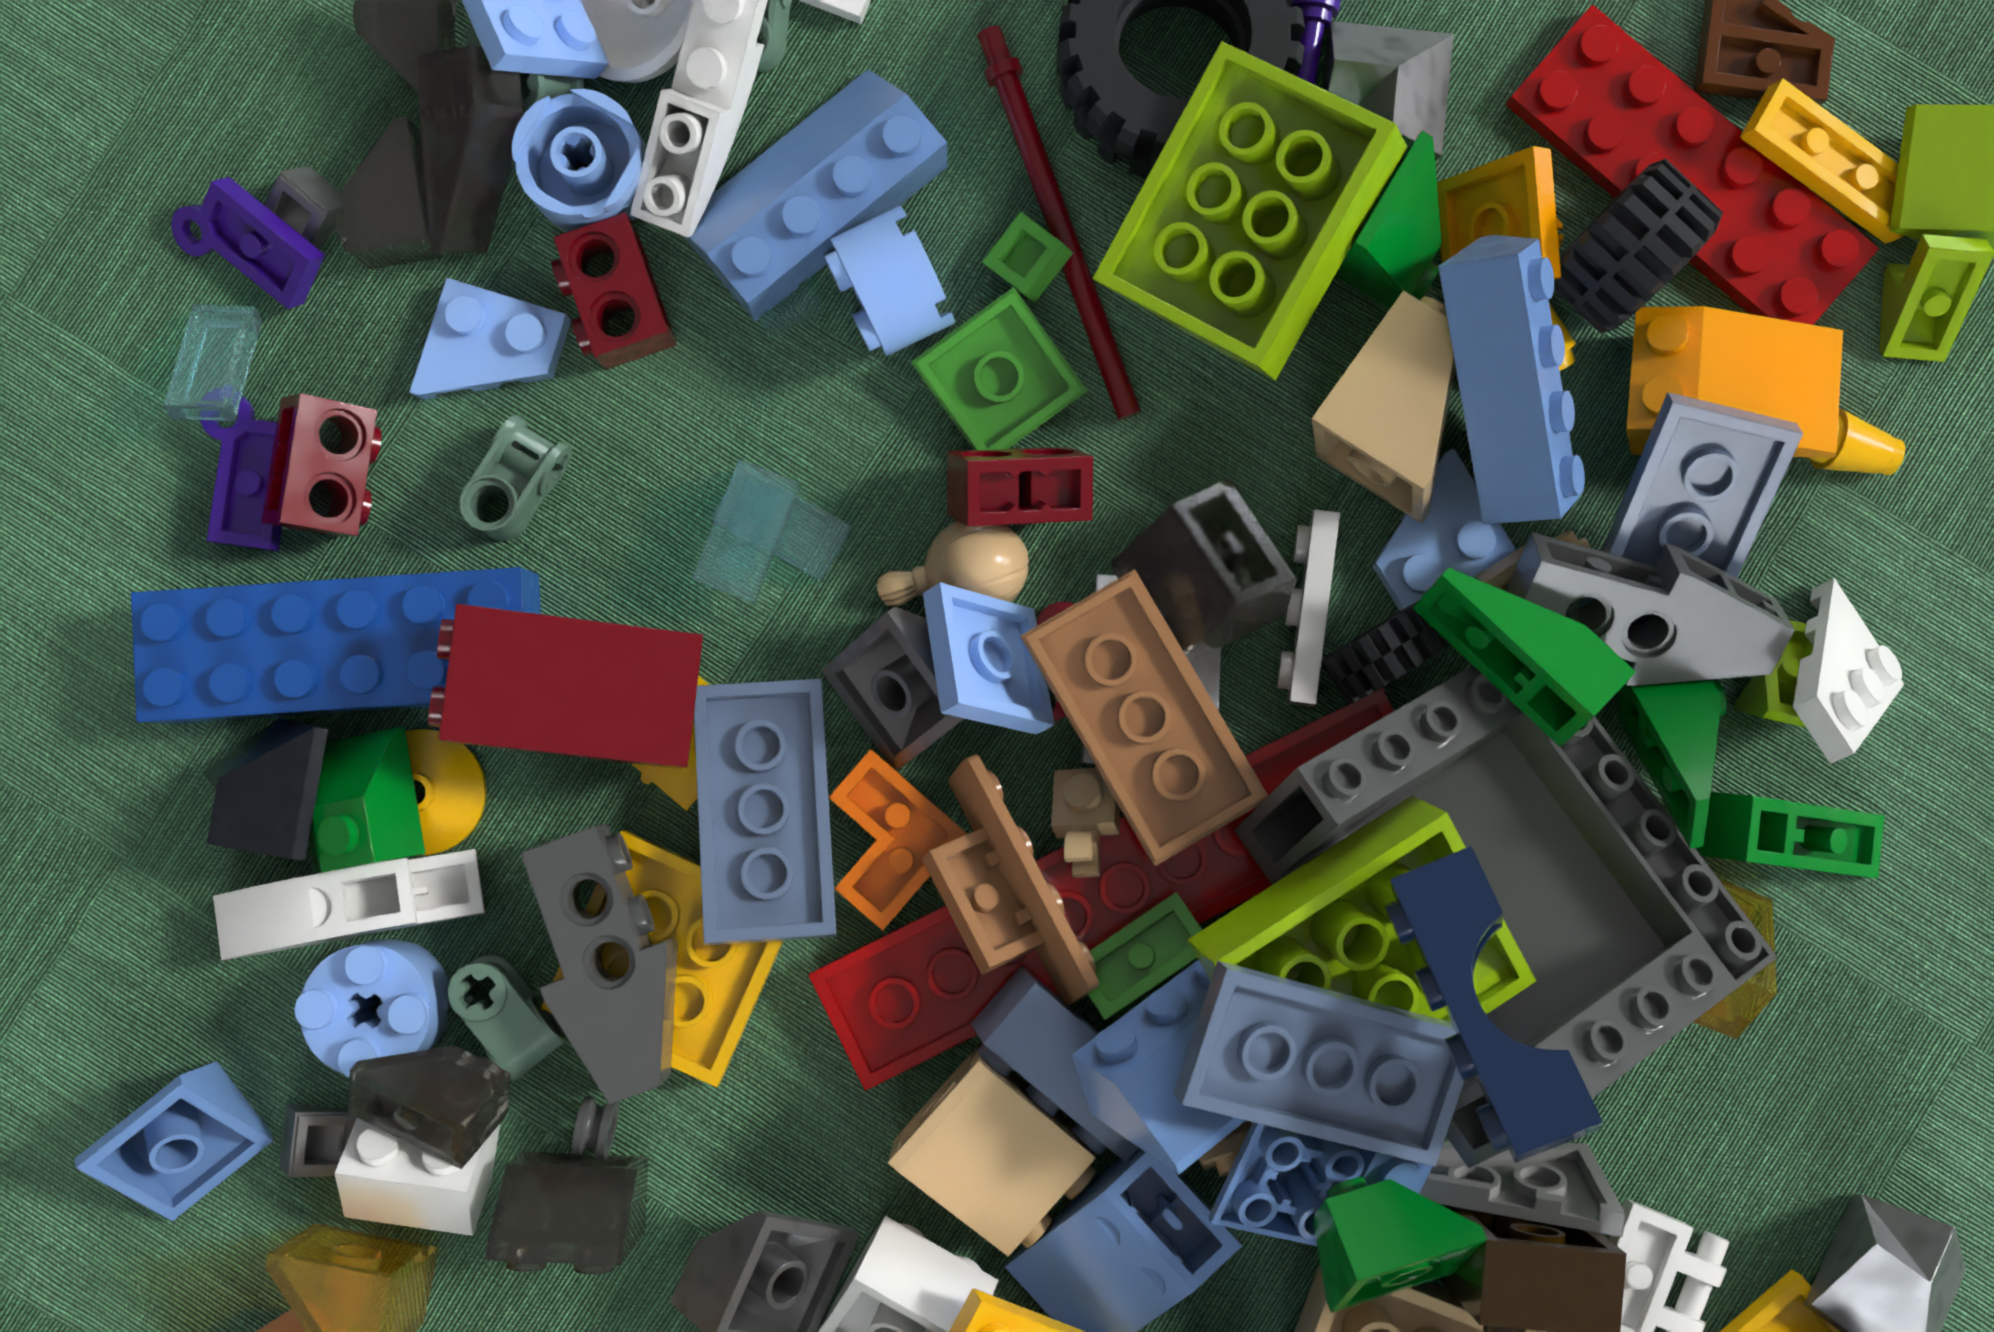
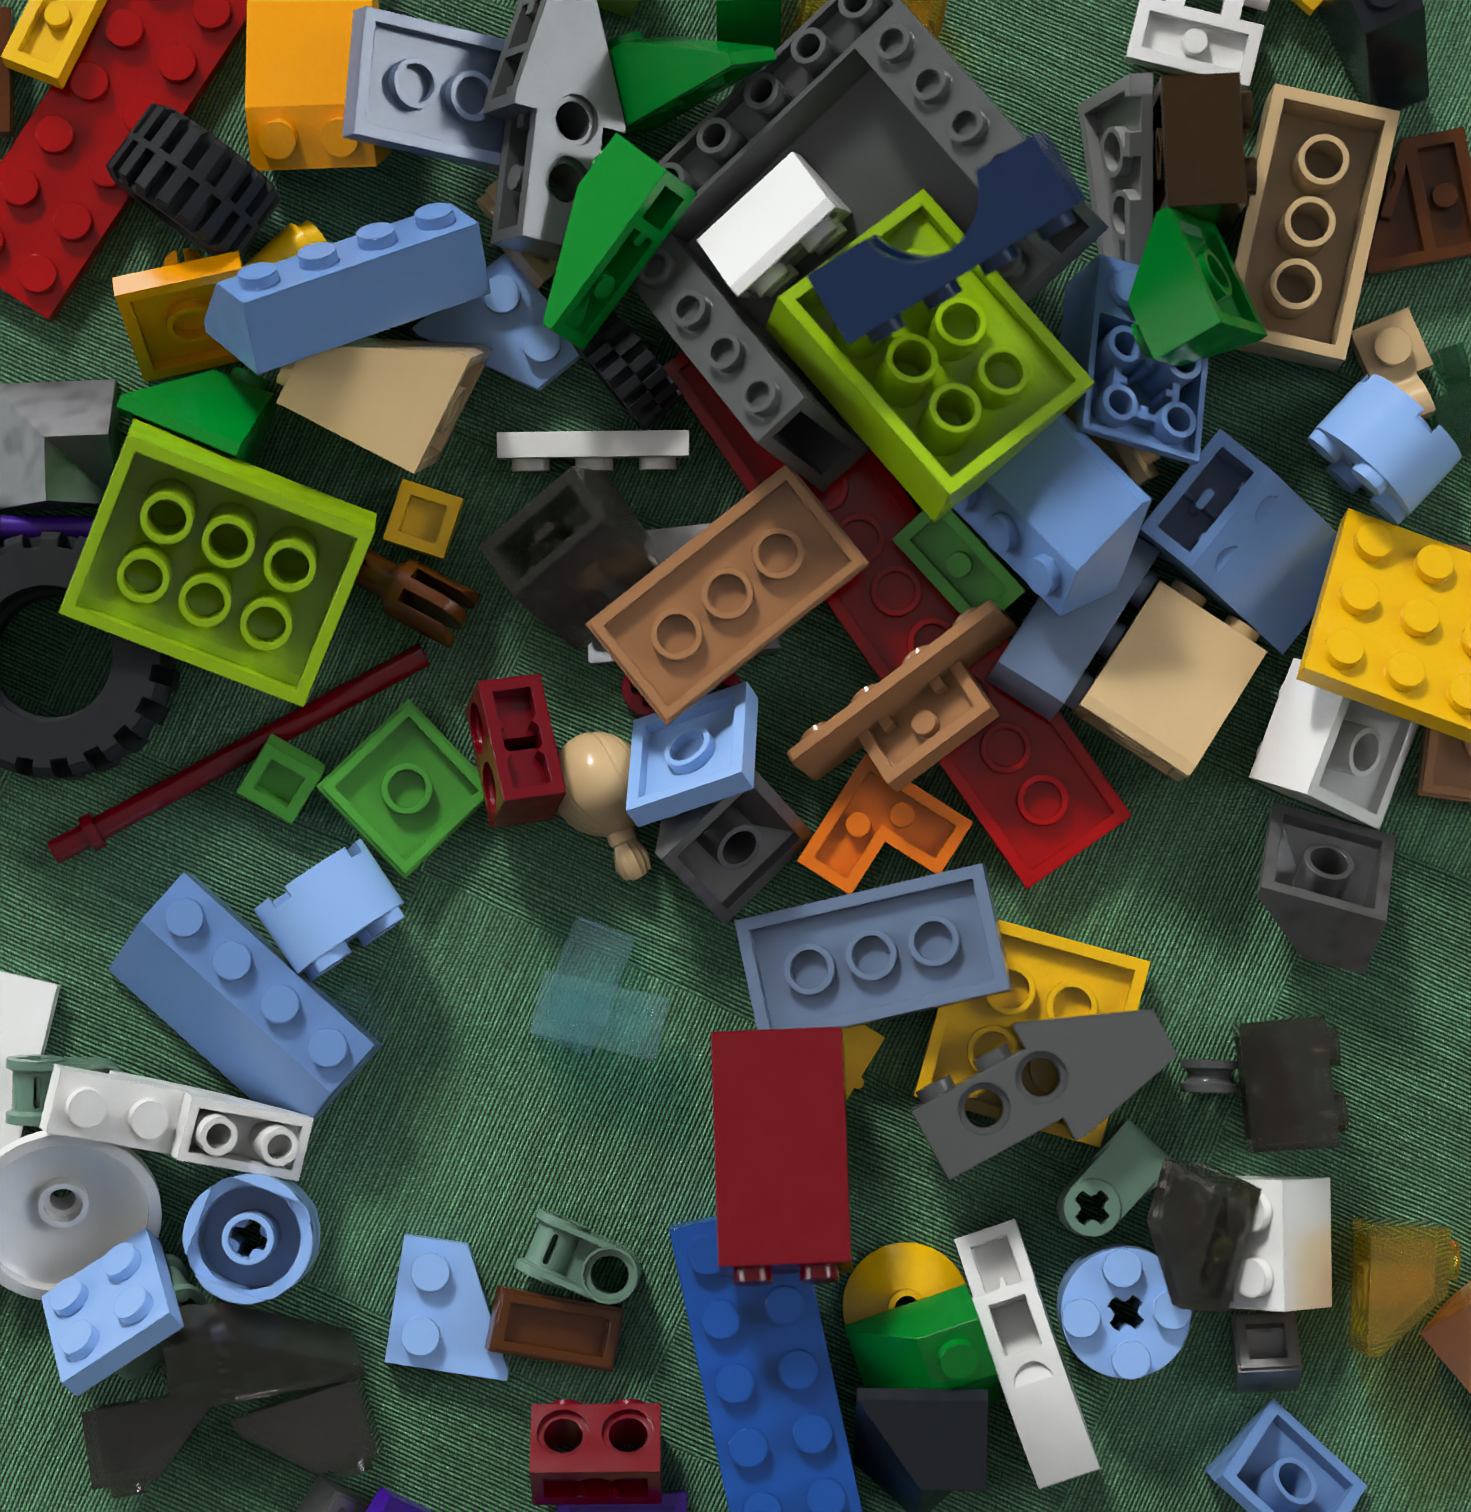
camera: 95 degrees left, 0 degrees up
dark red brick [551,212,677,370] -> none
tan plate [1051,767,1121,878] -> none
sand blue plate [1173,960,1465,1167] -> none
none -> reddish brown arm [354,549,481,648]
none -> yellow plate [383,479,465,561]
none -> reddish brown tile [485,1285,625,1372]
none -> white slope [697,152,852,300]

